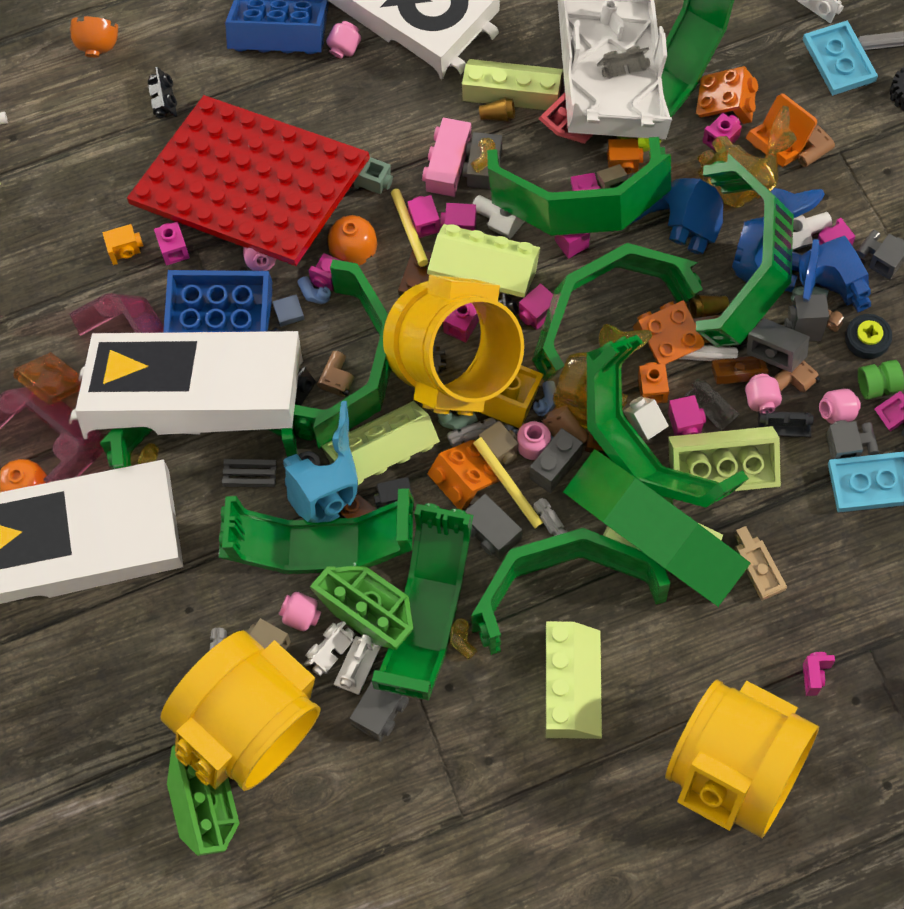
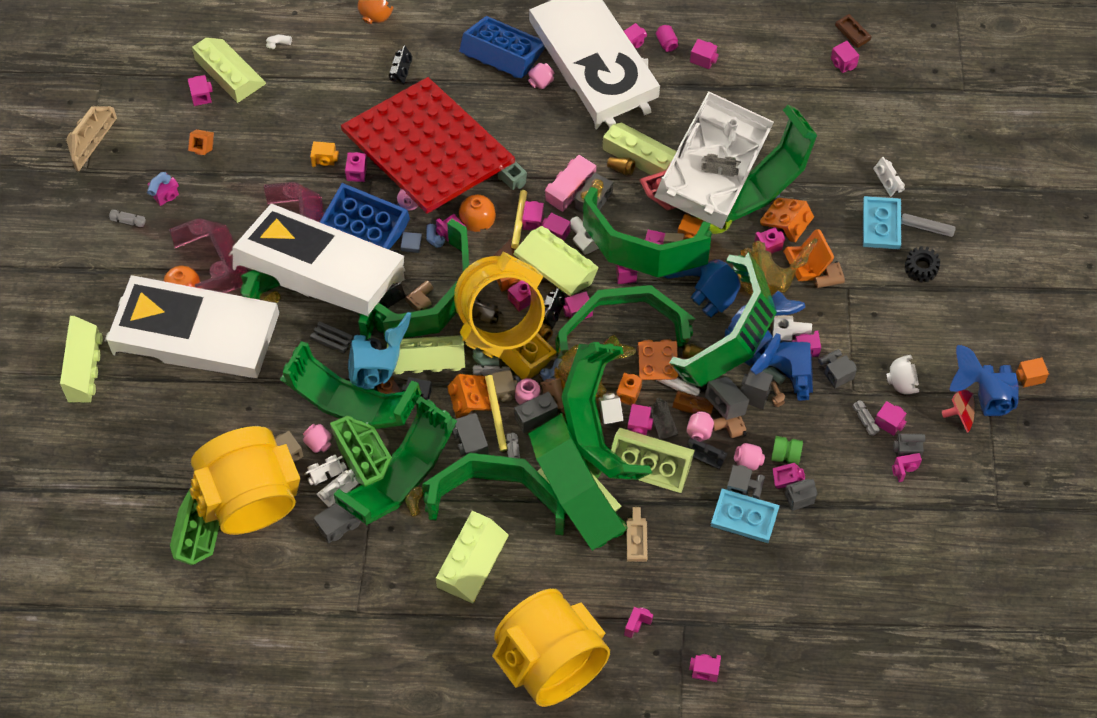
camera: 20 degrees right, 5 degrees down
clear orange plate [13,352,82,405] -> none
black wheel [845,314,892,359] -> none

